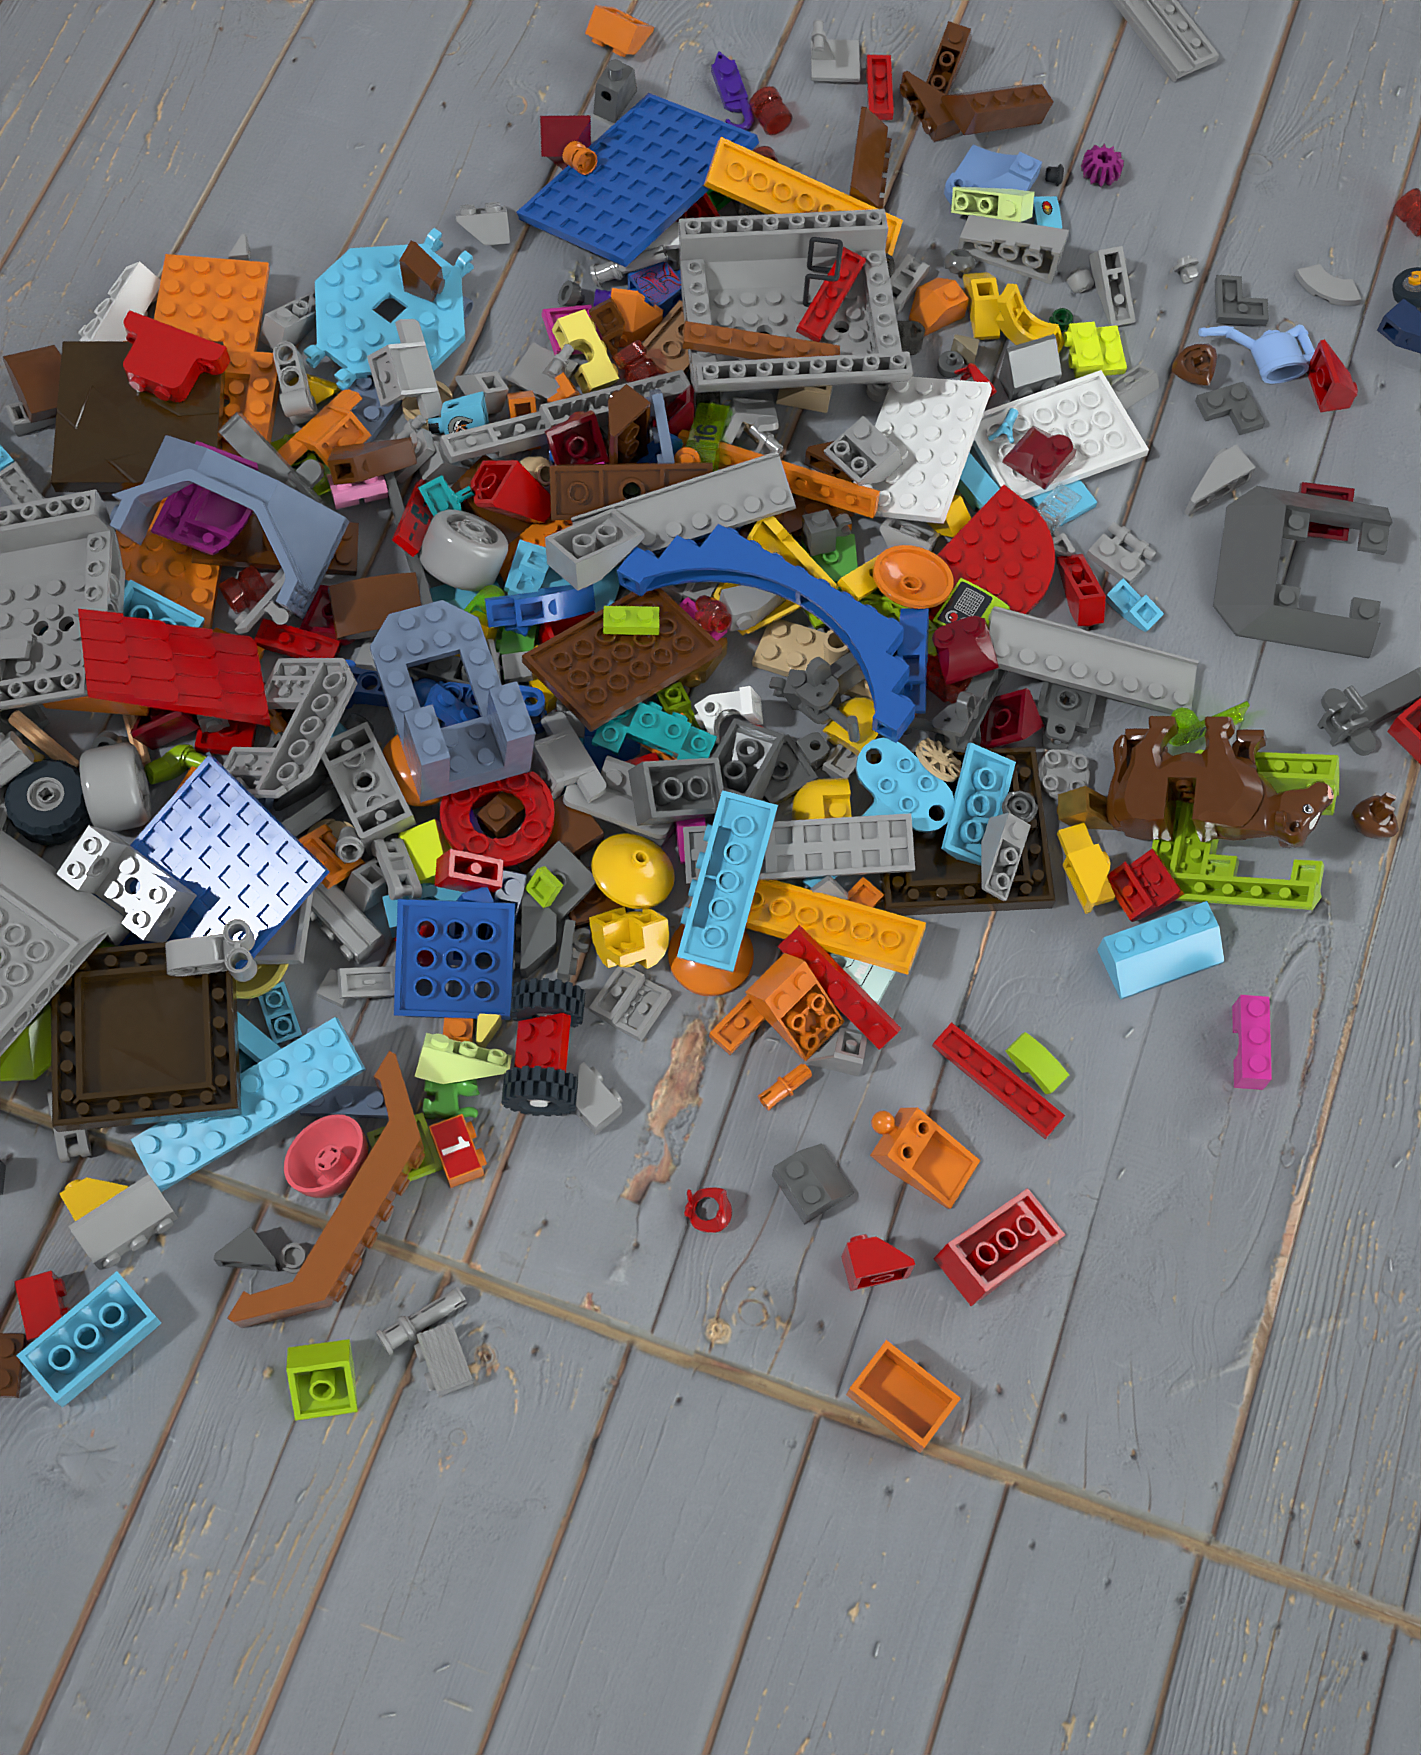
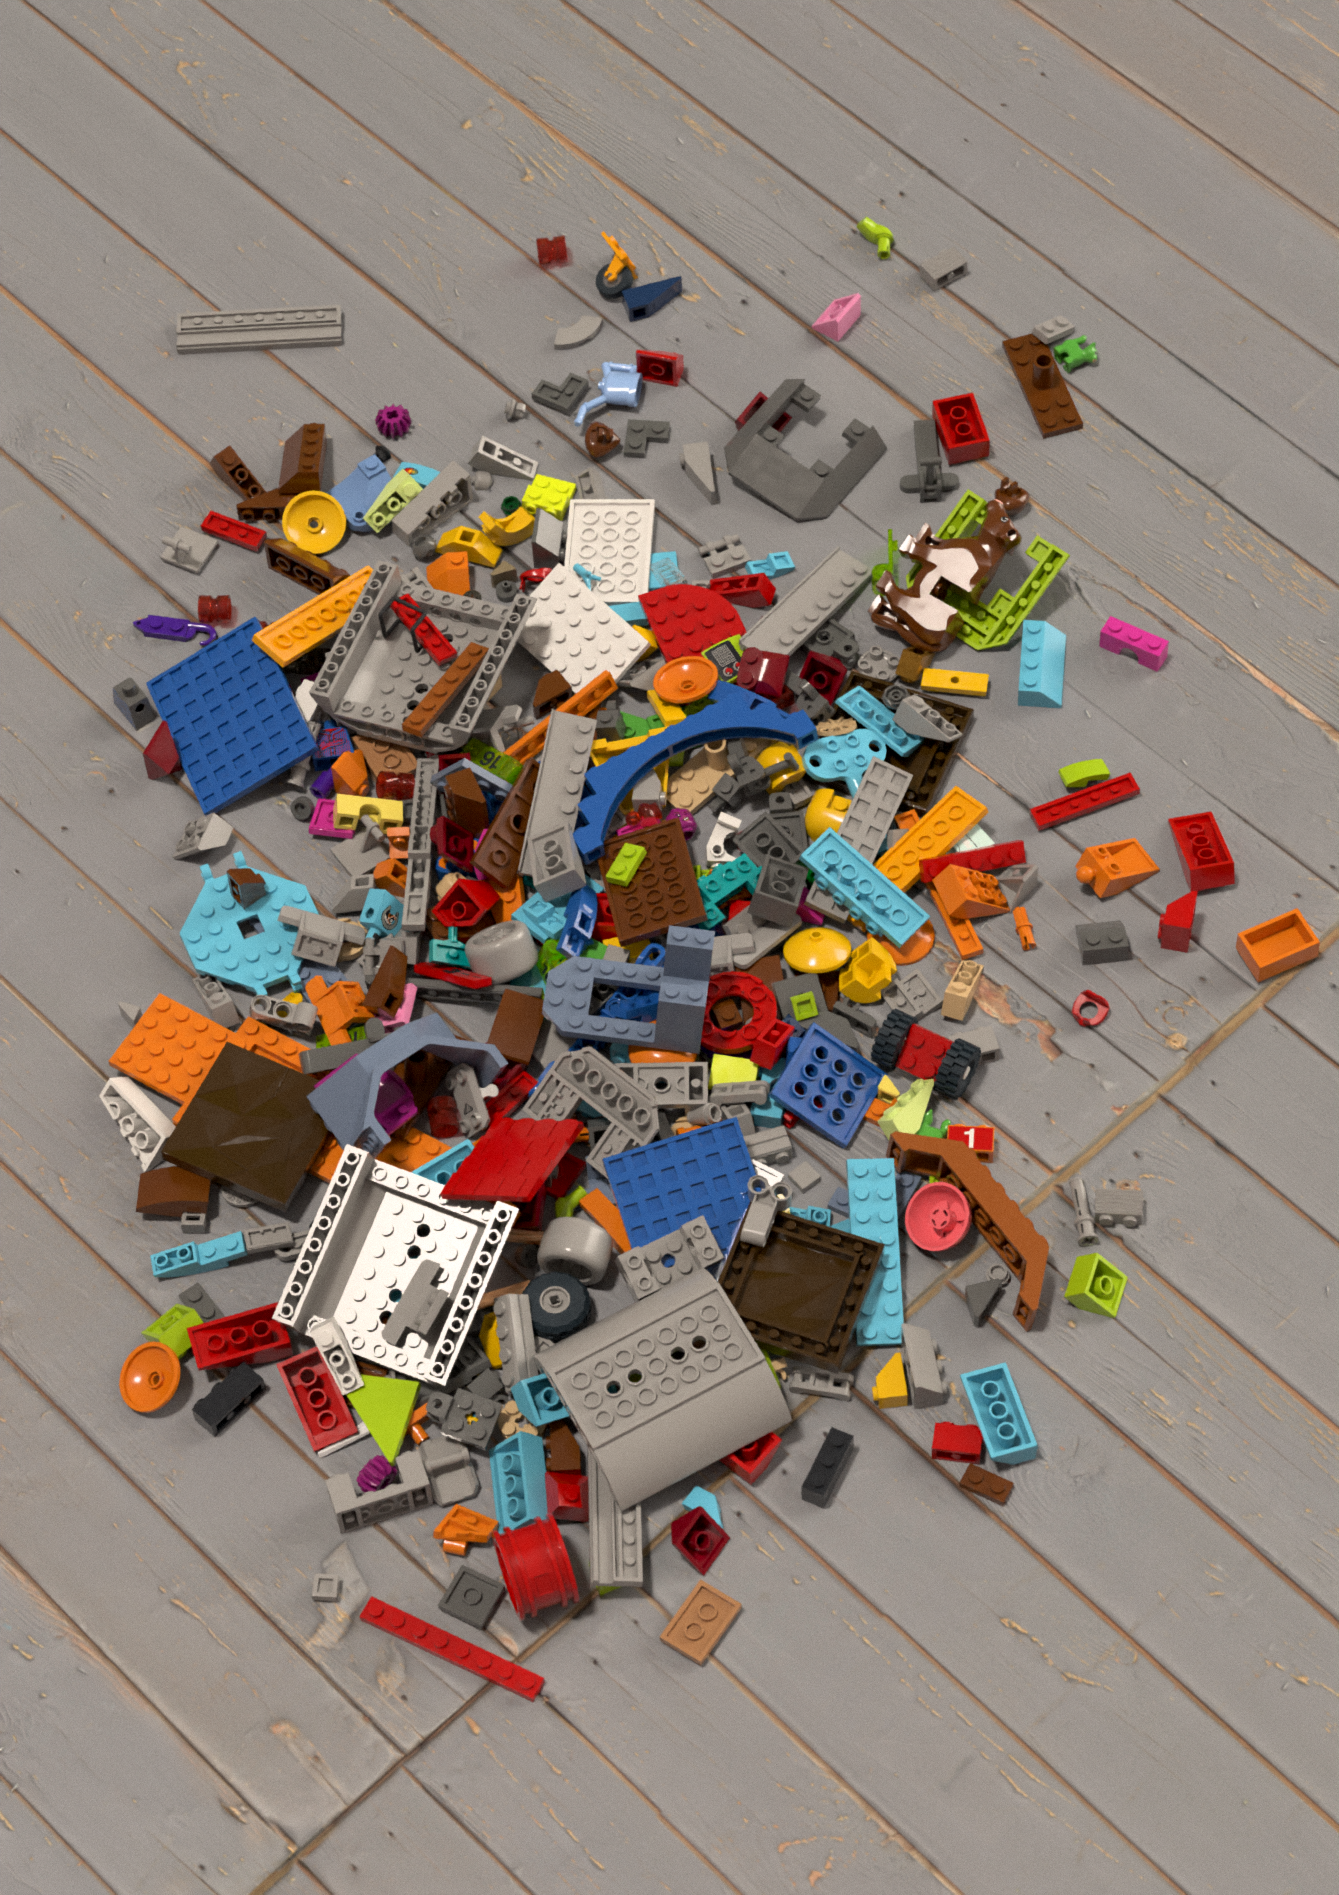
camera: 55 degrees left, 10 degrees down
red brick [123,310,230,402] -> none
light grey plate [337,966,395,999] -> none
orange wheel [563,141,597,175] -> none
orange slope [585,5,655,57] -> none
reddish brown slope [589,297,624,357] -> none
orange plate [674,447,701,463] -> none
light grey slope [824,416,903,486] -> none
dark red slope [1002,426,1076,490] -> none
yellow slope [1063,844,1111,914] -> none
red slope [1107,848,1184,922] -> none
none -> yellow dish [282,491,346,554]
none -> magenta head [665,808,697,841]
none -> tan slope [941,960,984,1021]

